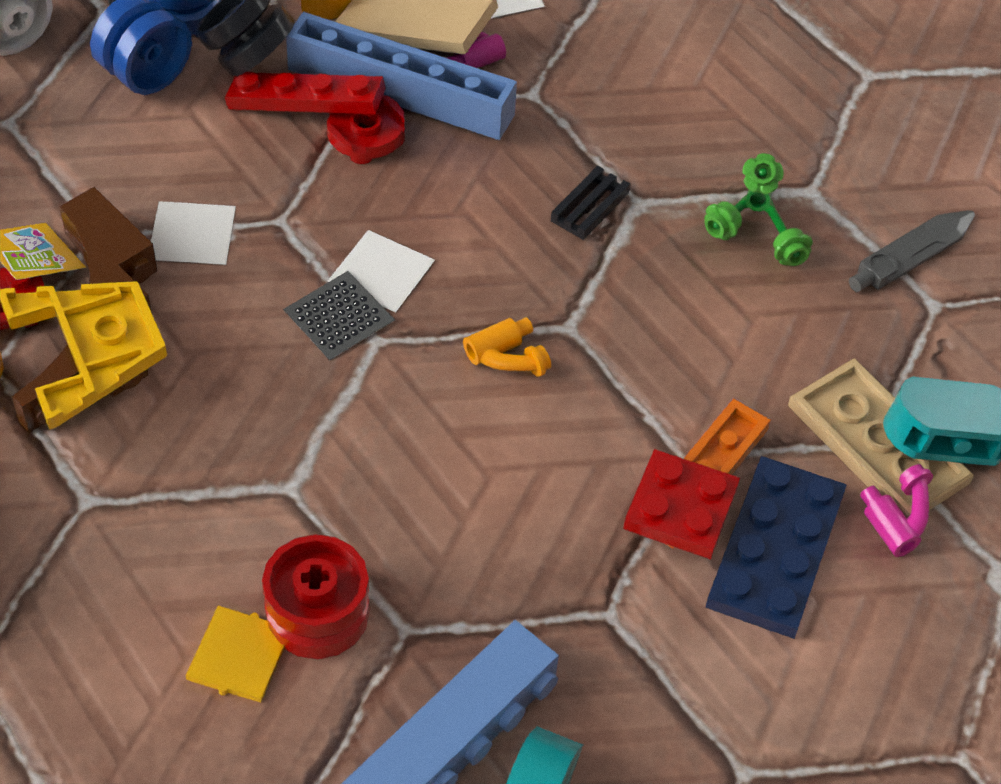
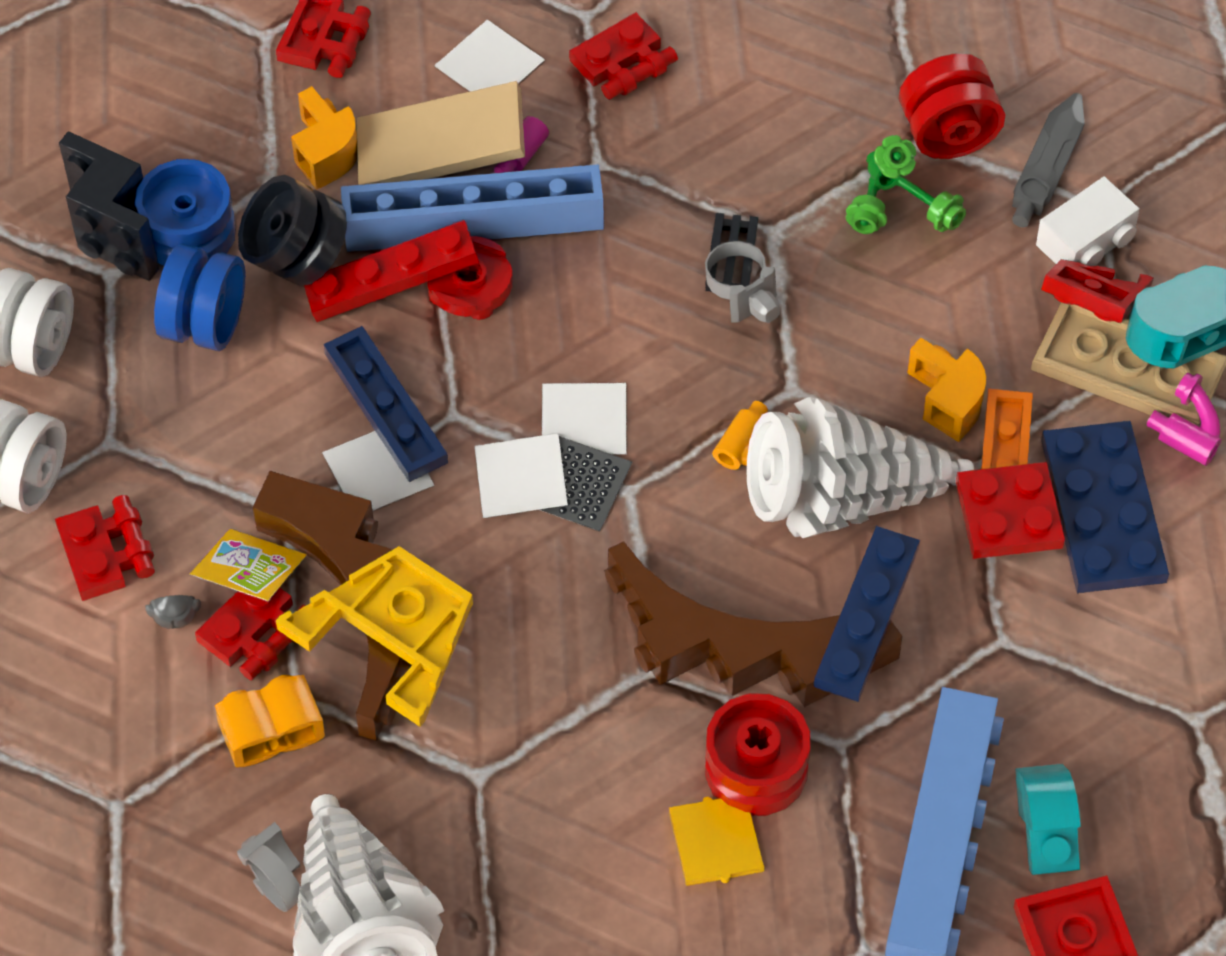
camera: 25 degrees left, 5 degrees up
none -> dark blue plate [323,326,448,482]
none -> white sticker [475,433,568,518]
none -> red plate [569,12,678,100]
none -> reddish brown arch [604,541,903,707]
none -> light grey piece [705,241,780,323]
none -> white plant [747,397,975,539]
none -> dark blue plate [814,526,920,702]
none -> red wheel [899,53,1006,159]
none -> light orange brick [907,337,986,442]
none -> white brick [1036,176,1140,266]
none -> red wing [1041,259,1154,324]

